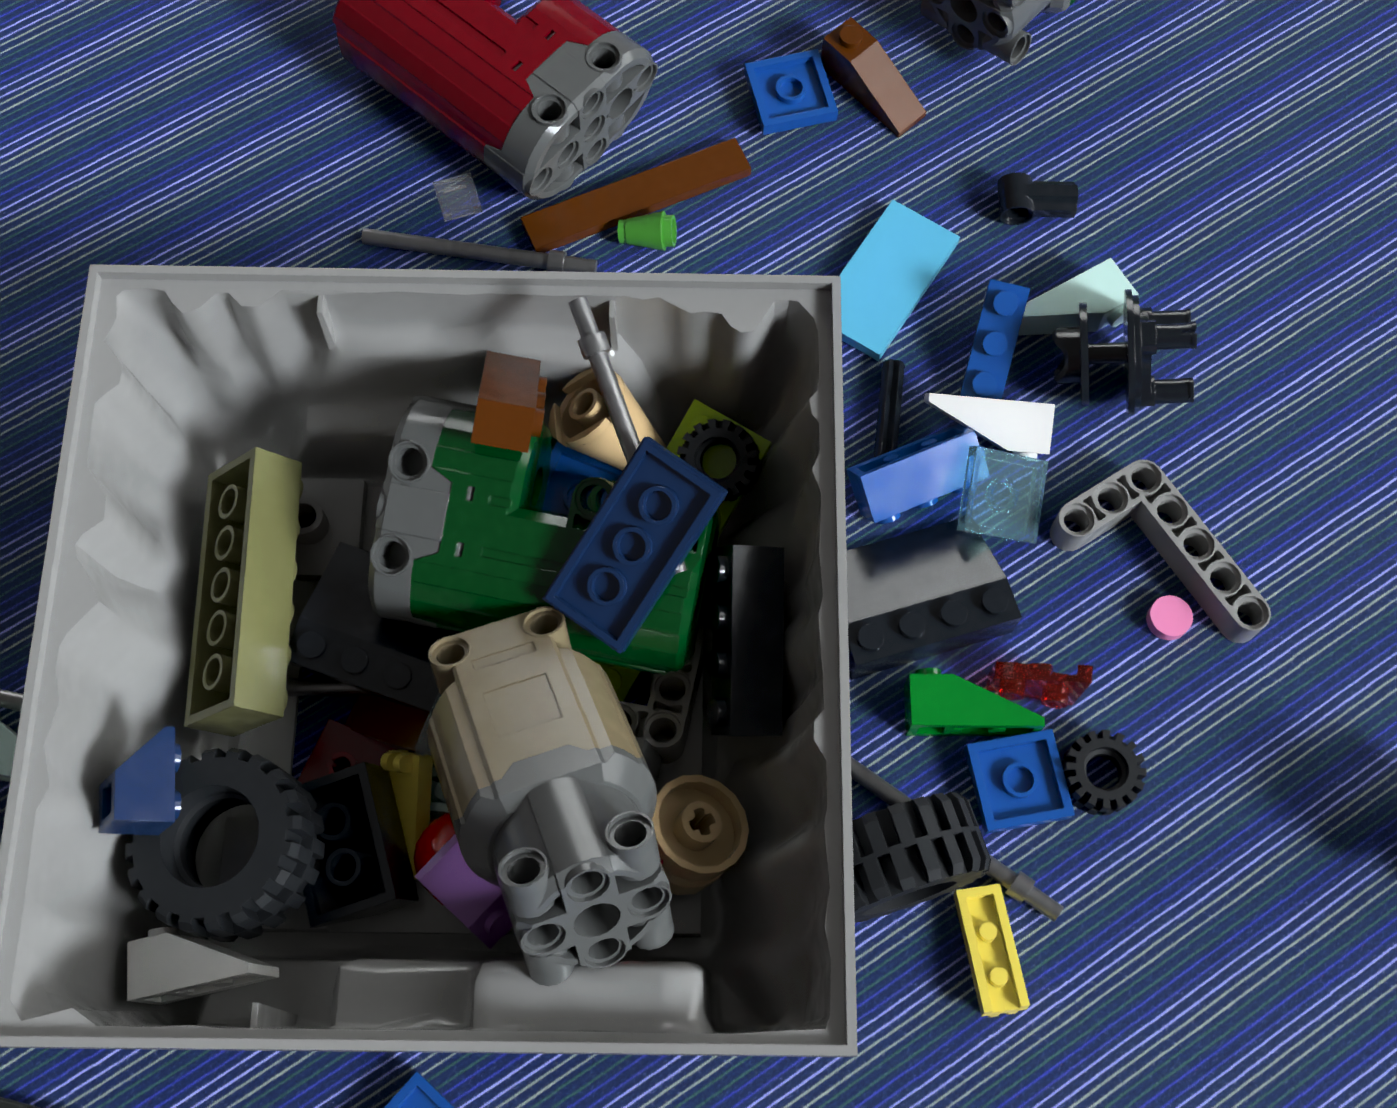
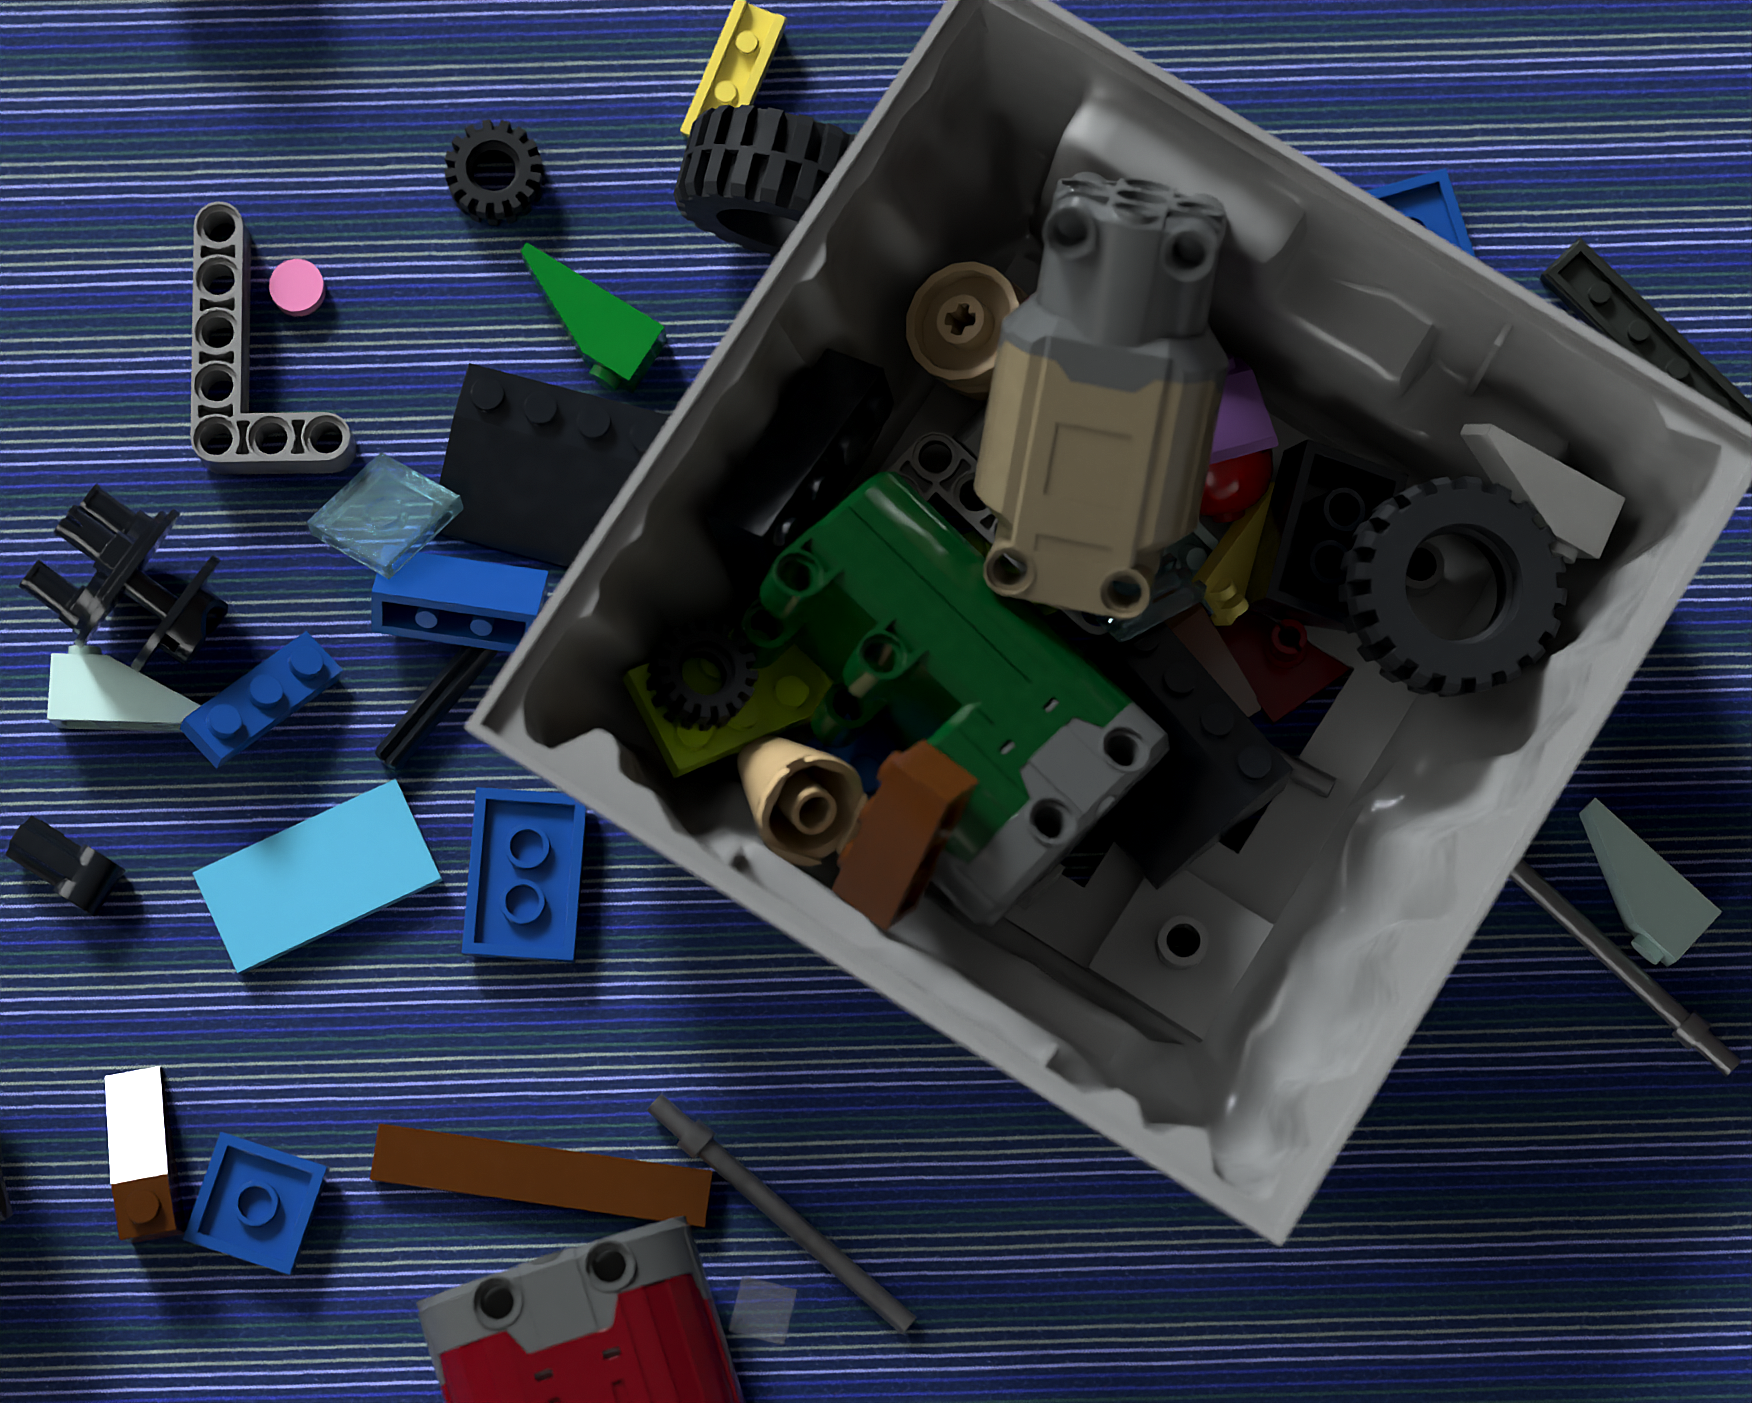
camera: 145 degrees left, 10 degrees up
dark blue slope [98,726,182,835] -> none
olive brick [184,447,303,737] -> none
dark blue tile [542,437,729,654] -> none
flat silver bar [568,296,687,574] -> none
bright green cone [617,211,677,251] -> none
flat silver bar [851,757,1064,922] -> none
white slope [924,393,1055,462] -> none
blue plate [964,729,1075,834] -> none
clear red wing [986,662,1093,709] -> none

